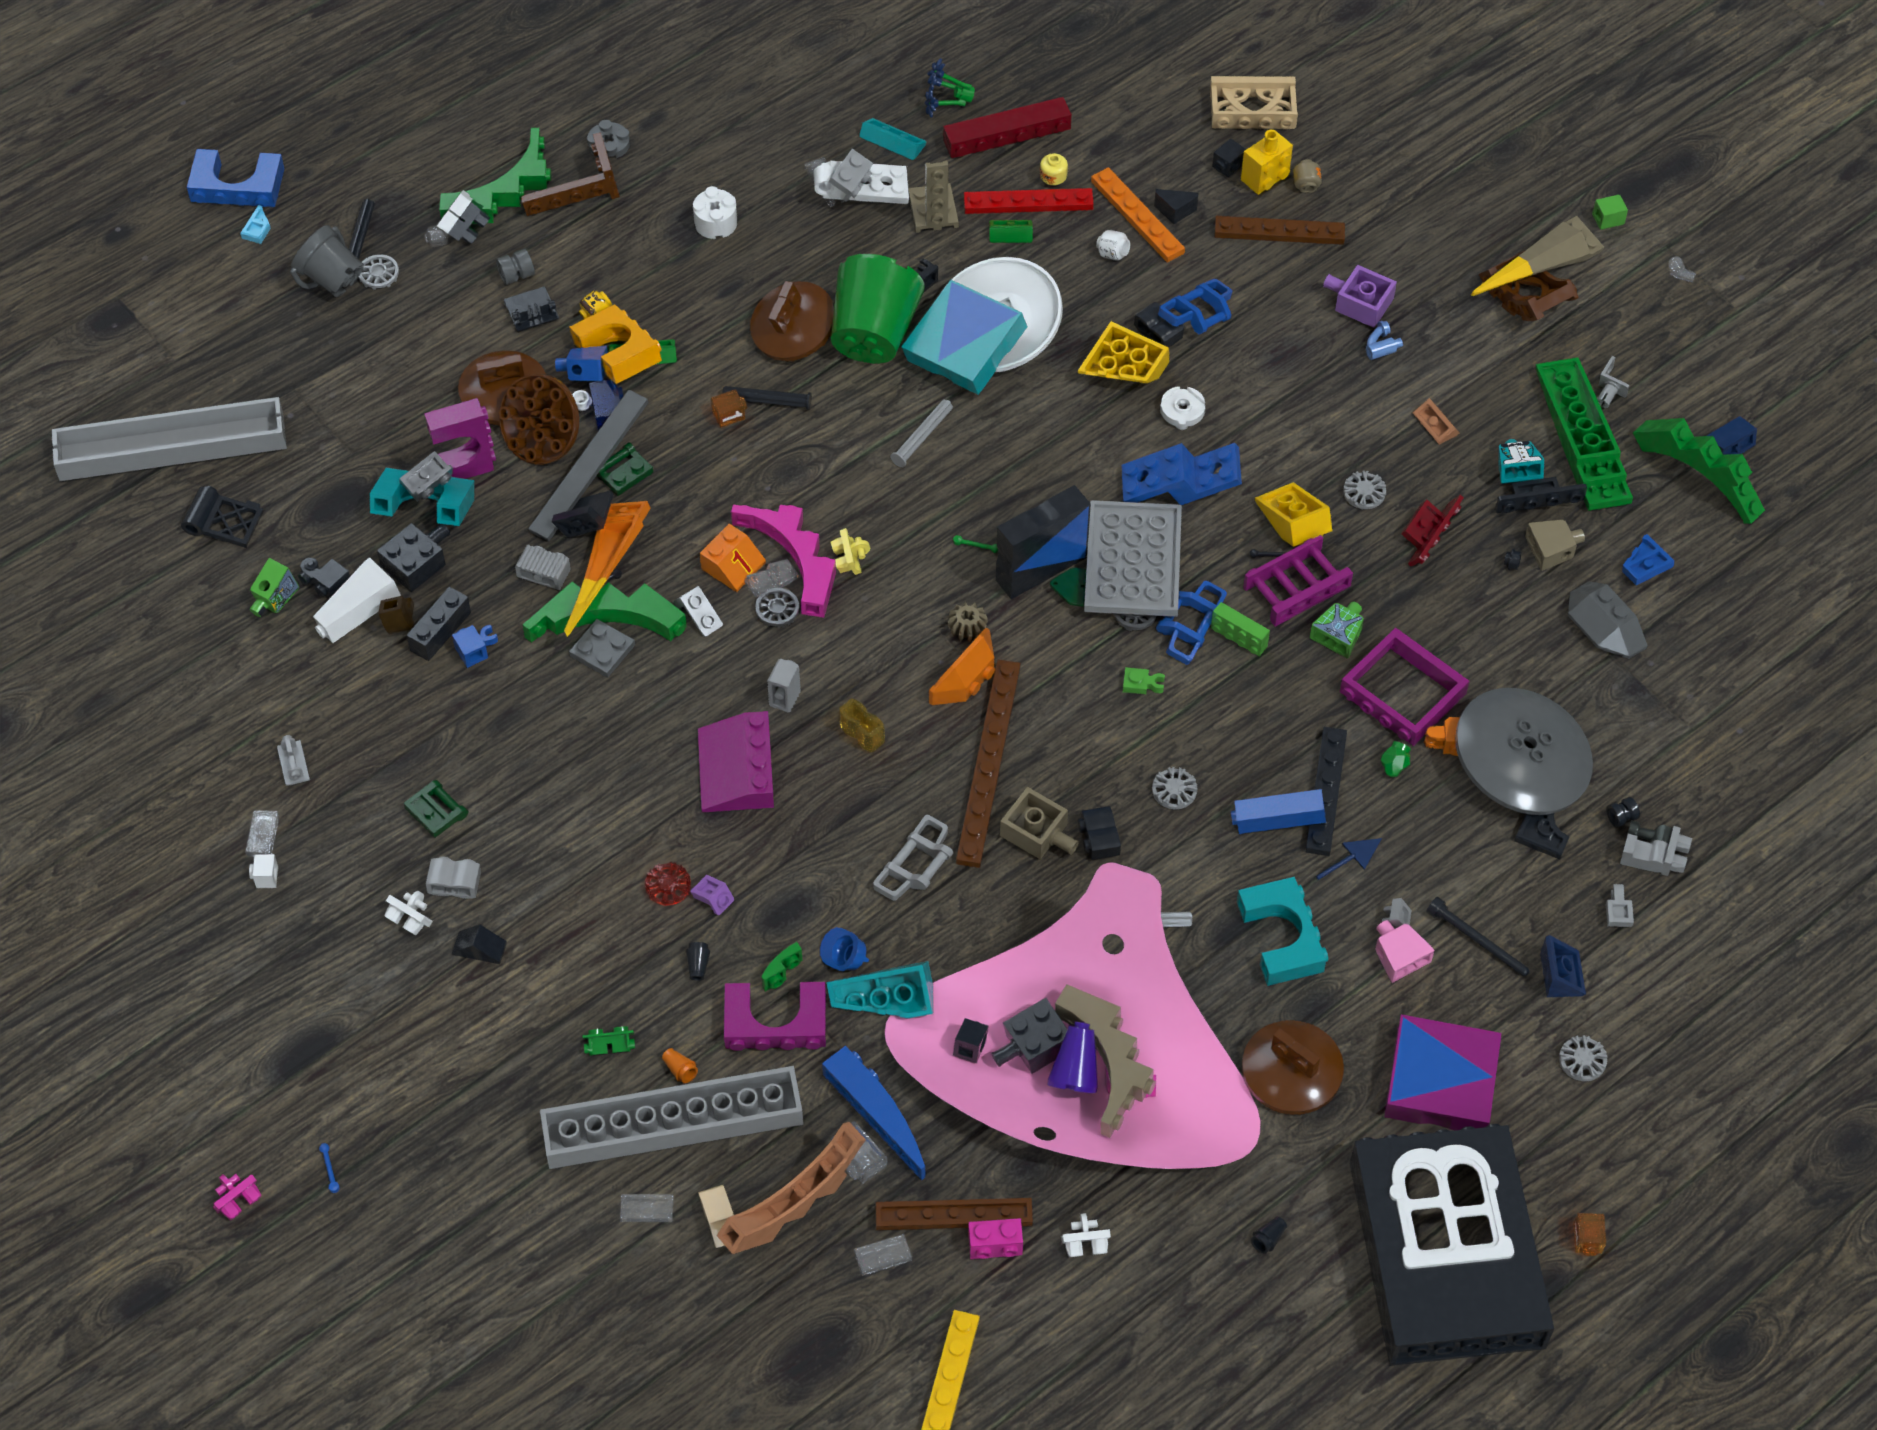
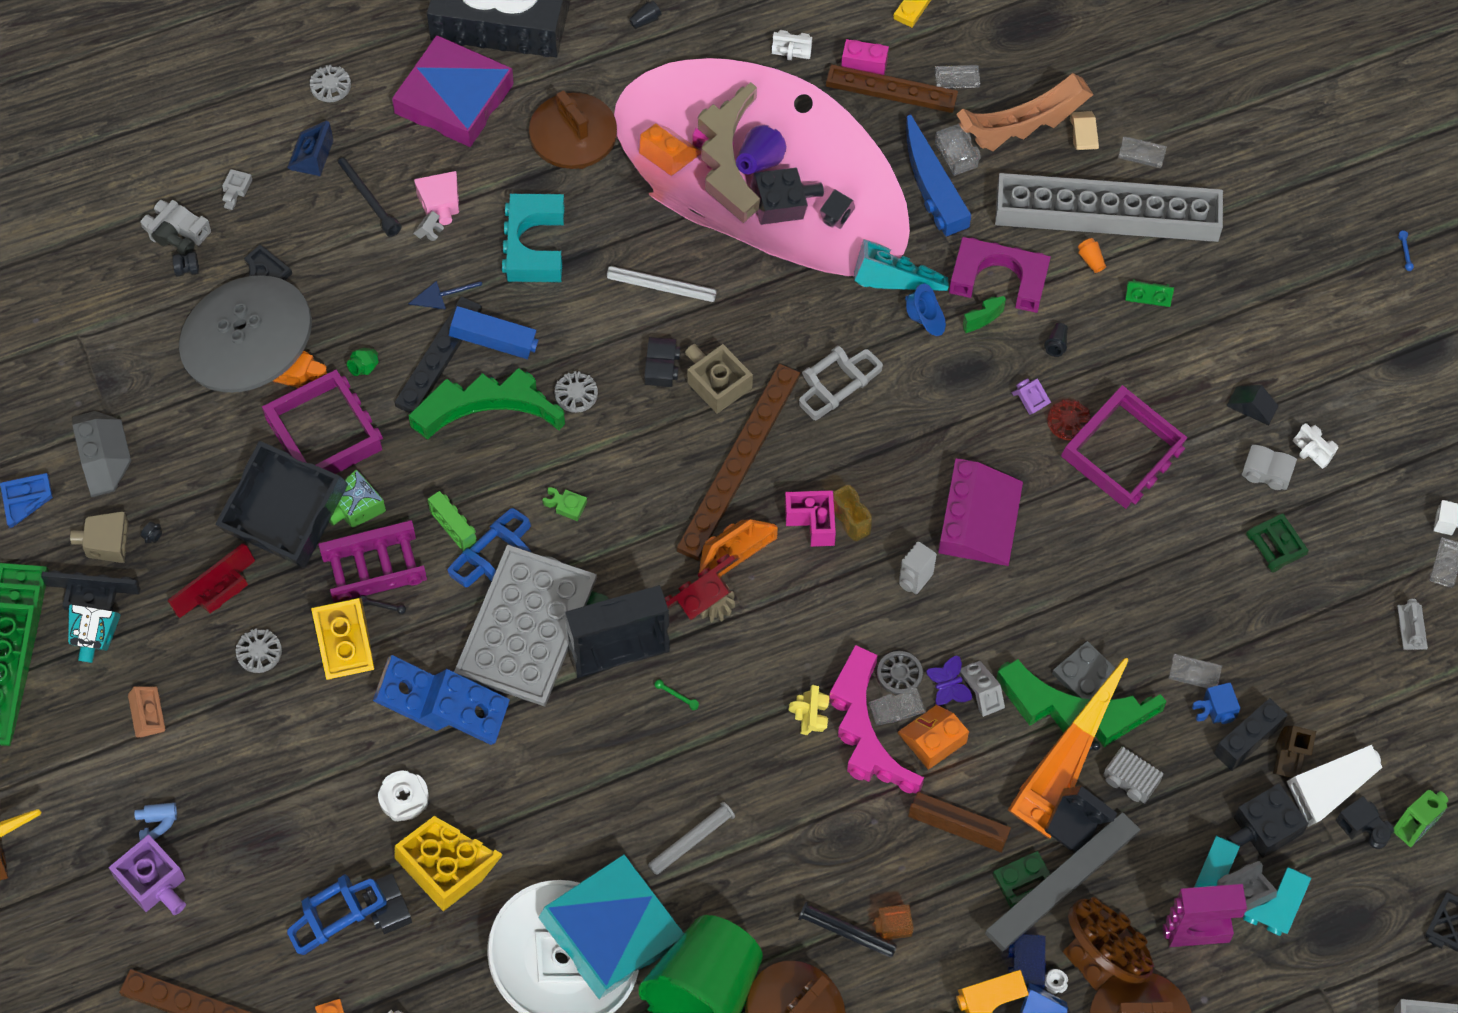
camera: 165 degrees left, 5 degrees up
none -> black tile [215,441,348,568]
none -> green arch [409,368,565,440]
none -> orange slope [639,123,702,176]
none -> dark red bracket [665,553,740,620]
none -> dark pink brick [785,491,836,546]
none -> reddish brown panel [908,792,1011,853]
none -> dark purple piece [926,655,972,706]
none -> magenta window [1061,385,1188,509]
none -> clear plate [1169,654,1222,688]

